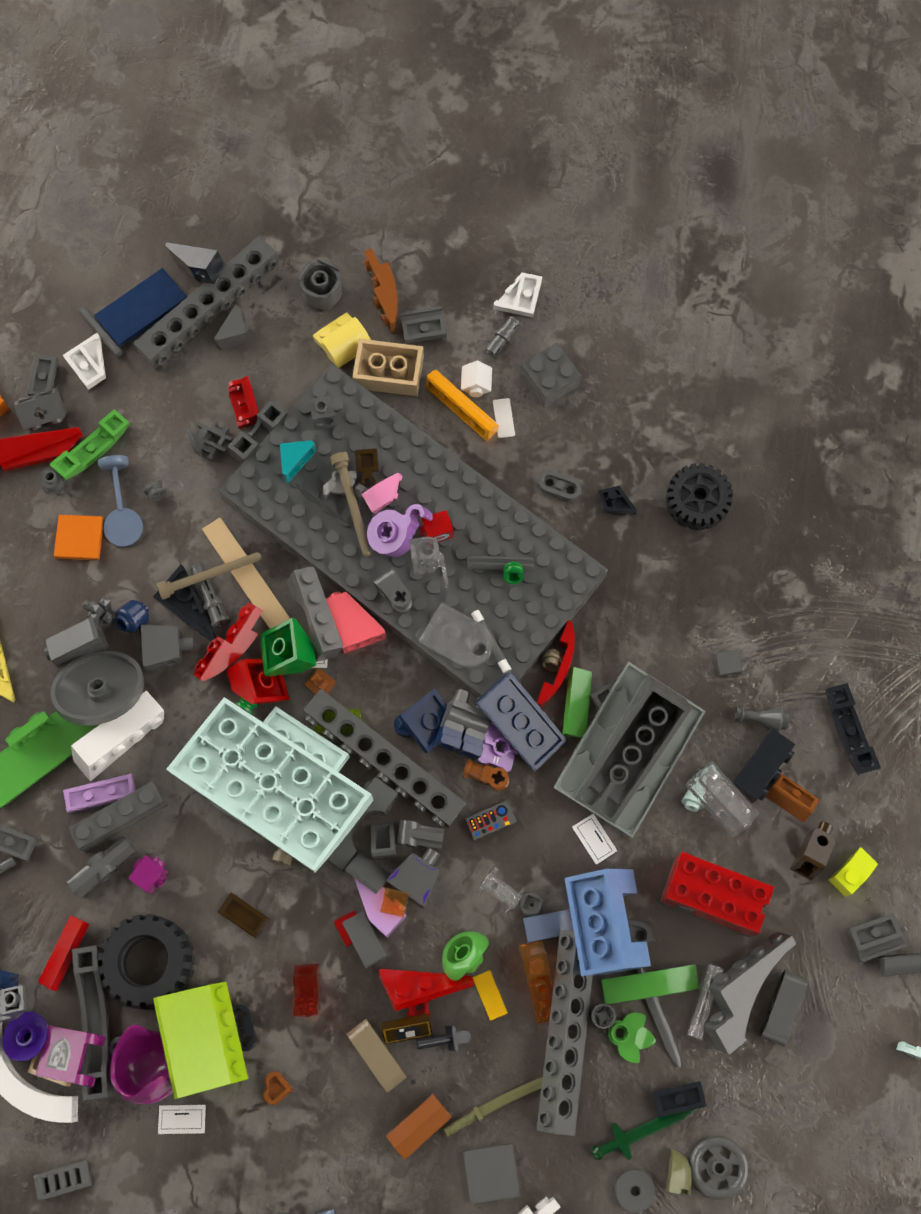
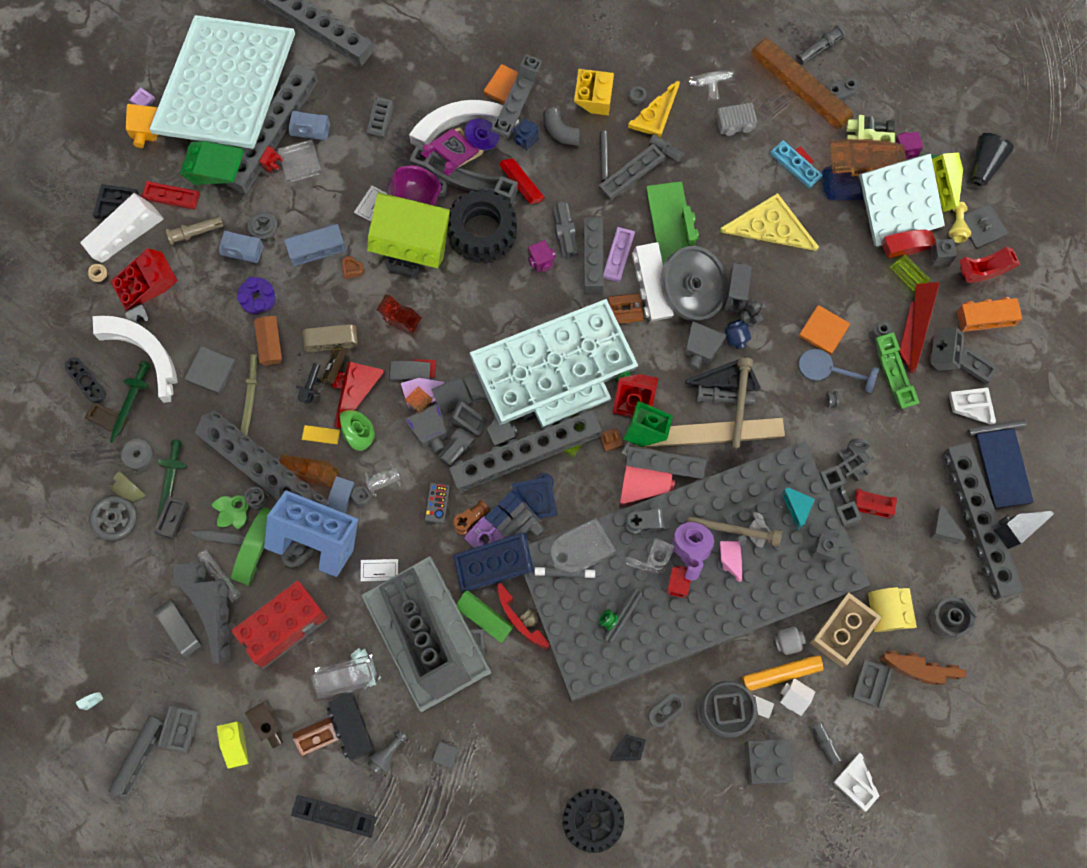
camera: 120 degrees right, 0 degrees up
slope [193,602,263,681] -> none
dark brown tile [217,893,270,939] -> none
dark brown plate [355,448,379,487] -> none
none -> dark purple plate [237,277,276,315]
none -> sand blue brick [285,224,346,266]
none -> dark orange piece [607,293,644,325]
none -> dark grey piece [696,681,759,738]
none -> light grey head [775,627,806,655]

